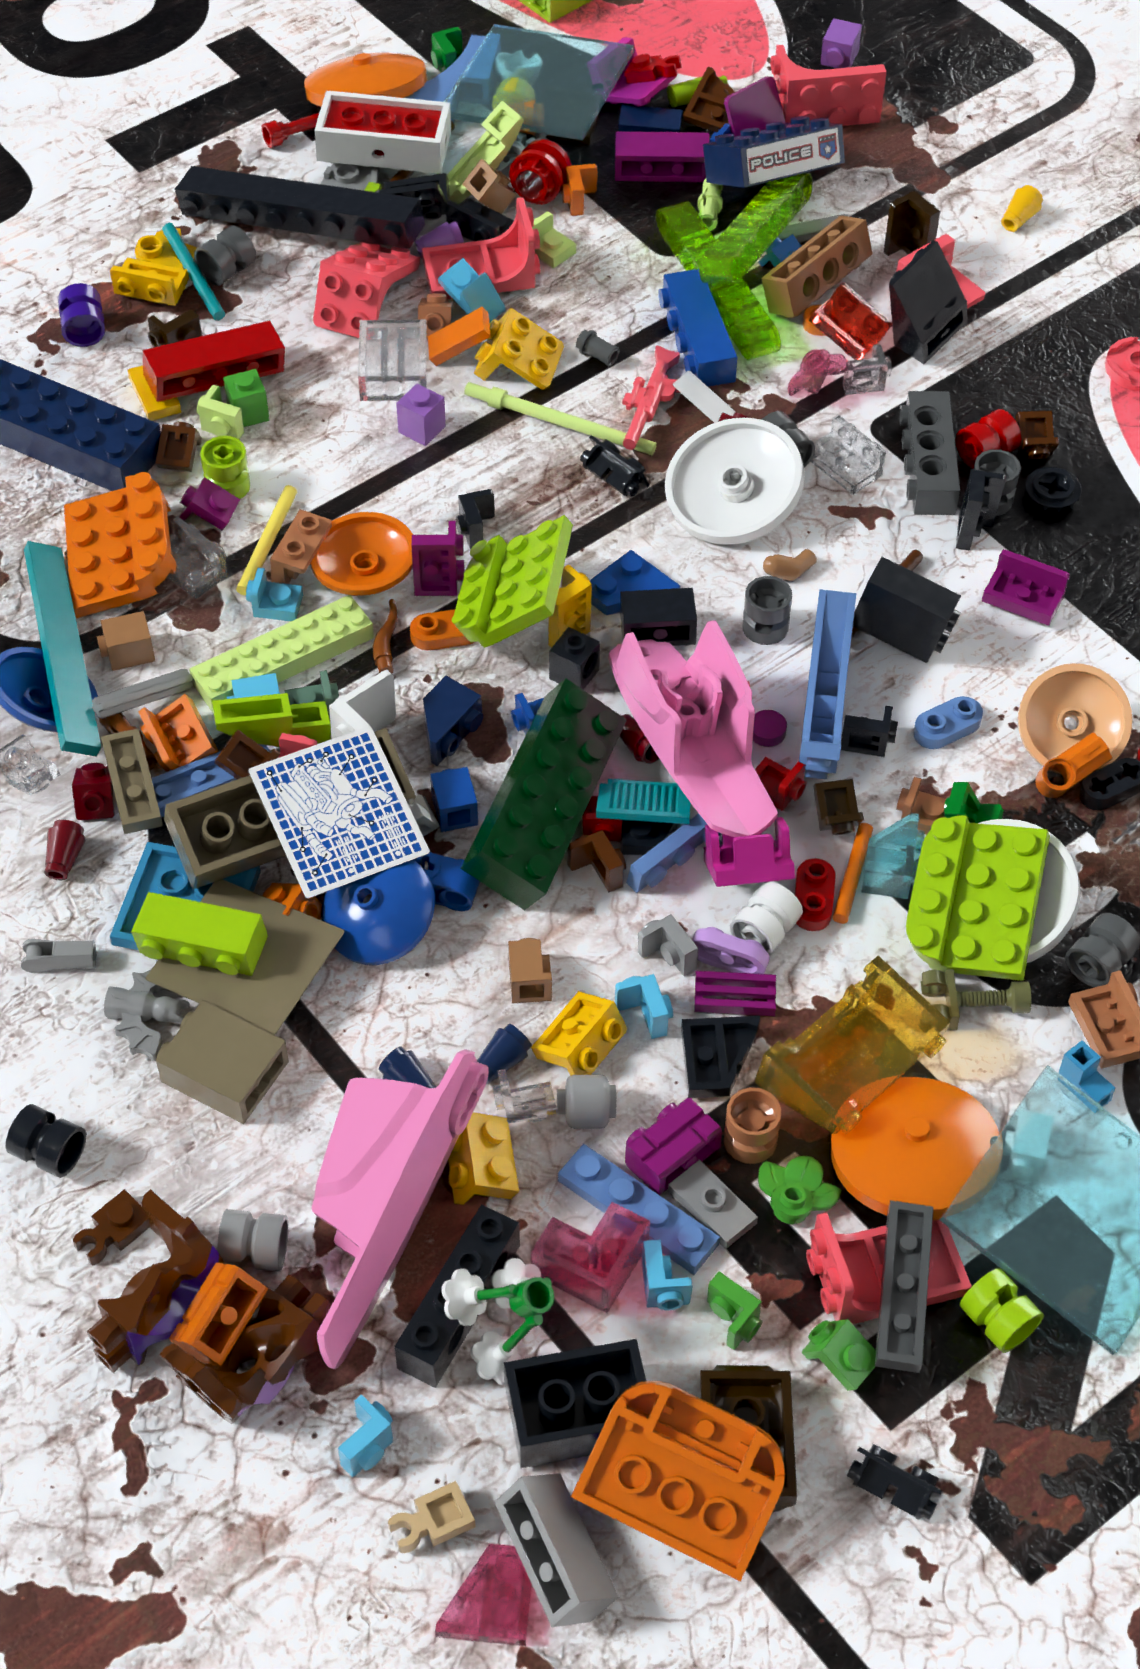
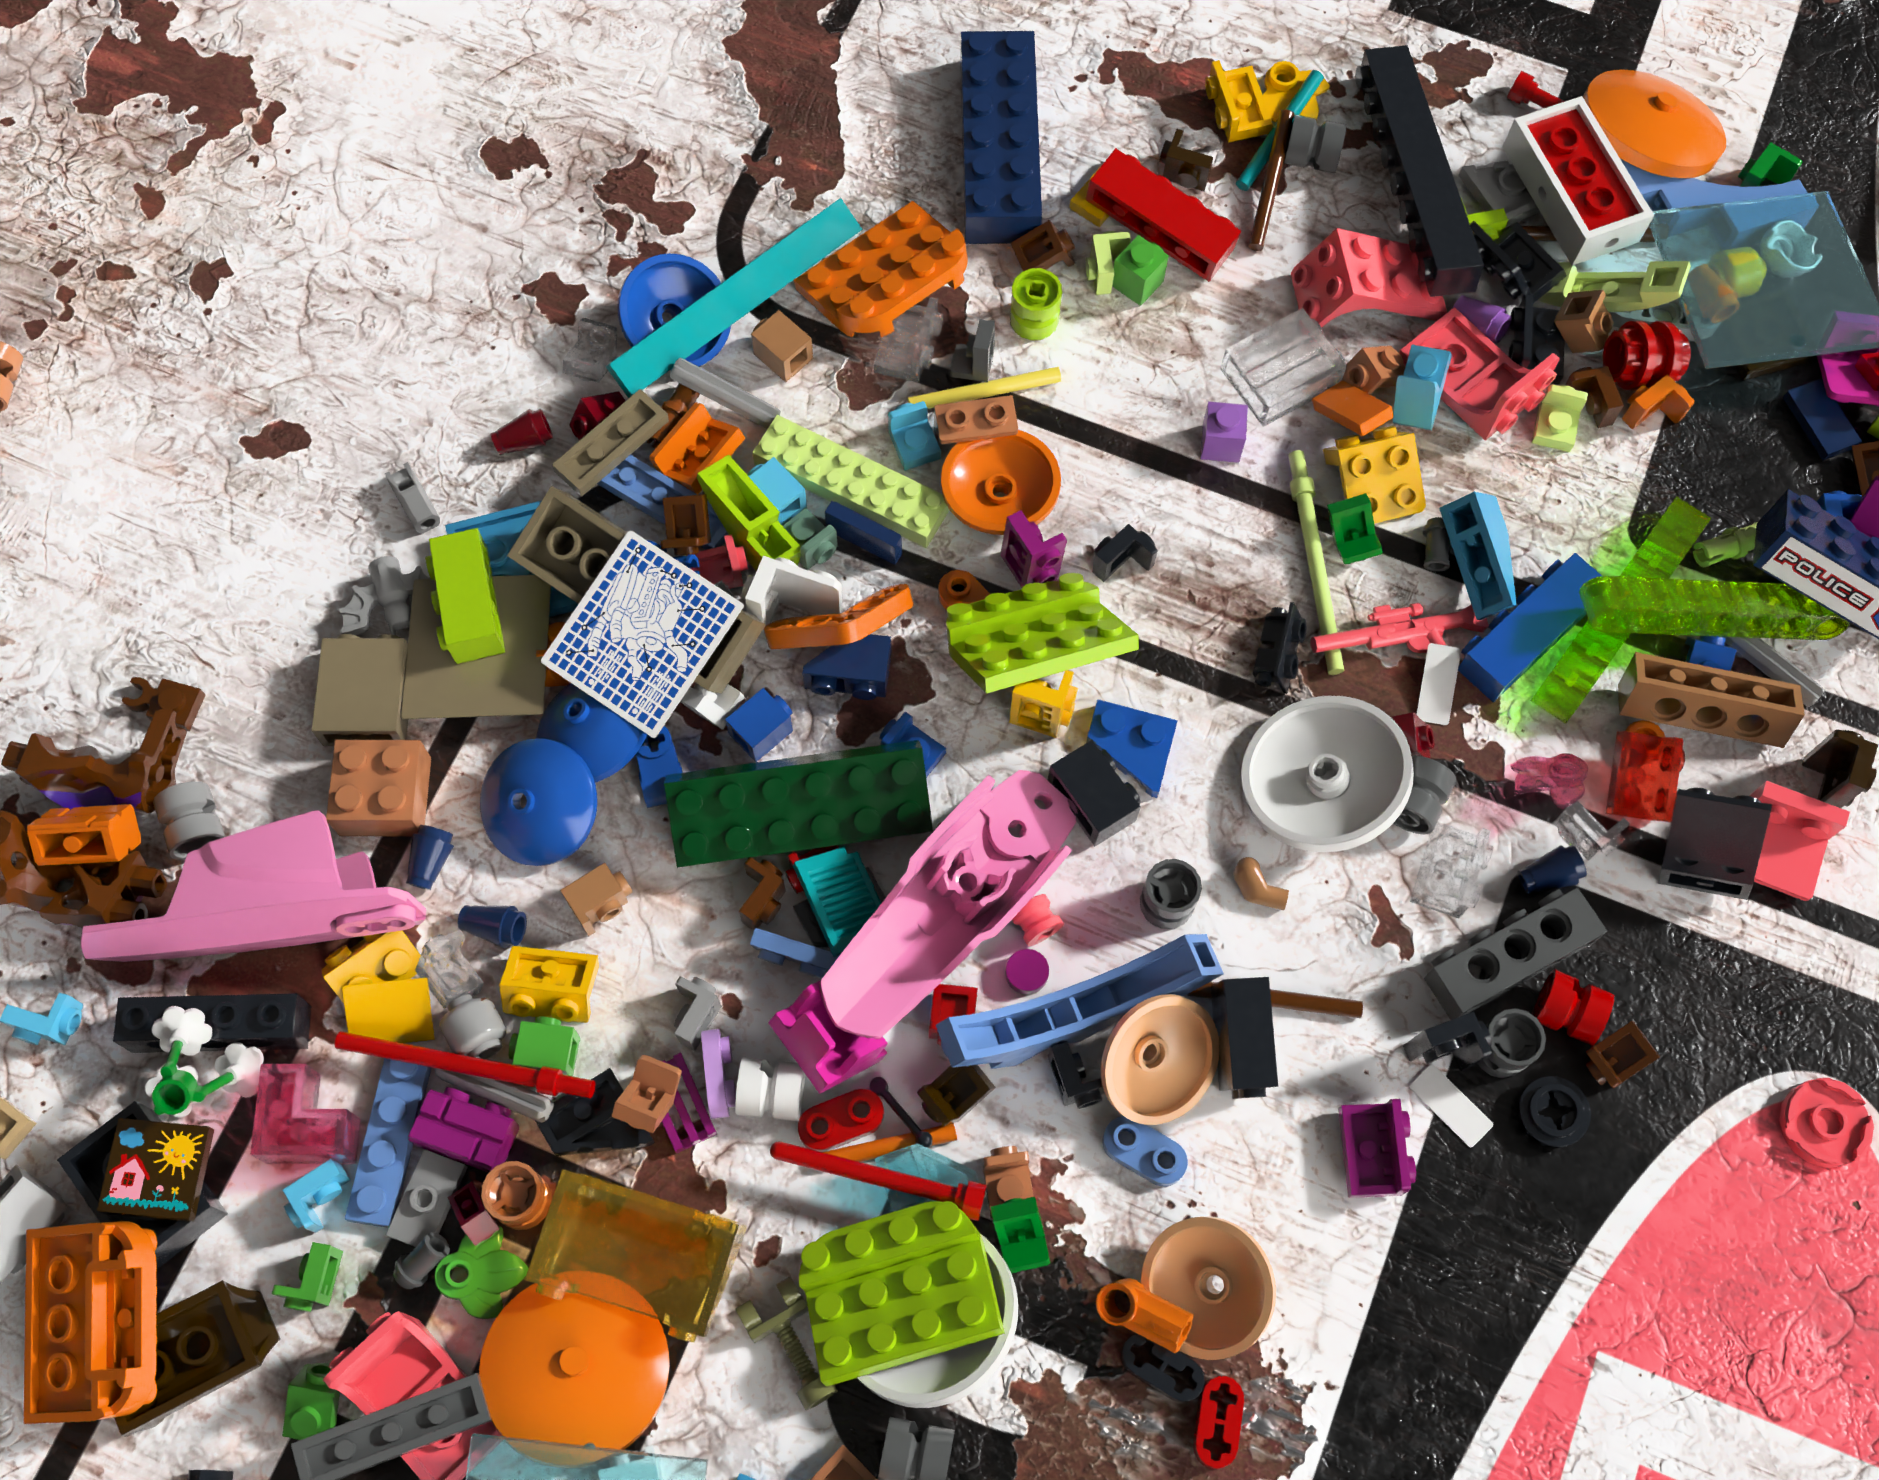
camera: 60 degrees right, 15 degrees up
black wheel [5,1104,87,1178] -> none
dark purple wheel [58,283,105,347] -> none
magenta bracket [179,477,240,531] -> none
dark orange animal [373,599,397,674] -> none
black brick [549,627,600,690] -> none
magenta brick [615,131,710,182] -> none
medium azure bracket [615,974,673,1039] -> none
none -> dark brown tile [97,1118,215,1222]
none -> nougat brick [326,740,431,837]
none -> red bar [335,1031,595,1098]
none -> yellow sticker [342,978,435,1043]
none -> dark grey pin [393,1232,450,1289]
none -> light grey axle [435,1068,554,1122]
none -> dark red piece [447,1181,499,1246]
none -> blue dish [480,738,597,866]
none -> bright green brick [508,1016,580,1076]
none -> nougat bracket [612,1055,682,1133]
none -> orange beam [763,584,914,649]
none -> red piece [770,1141,987,1221]
none -> dark blue tile [825,501,902,565]
none -> black hinge [869,1077,933,1149]
none -> dark grey bracket [950,319,995,382]
none -> light nougat dish [1101,994,1219,1125]
none -> reddish brown bar [1248,109,1294,251]
none -> green bracket [1327,493,1382,564]
none -> white sticker [1409,1064,1493,1147]
none -> dark azure slope [1439,491,1517,620]
none -> dark blue cone [1517,845,1587,894]
none -> reddish brown bracket [1565,366,1624,428]

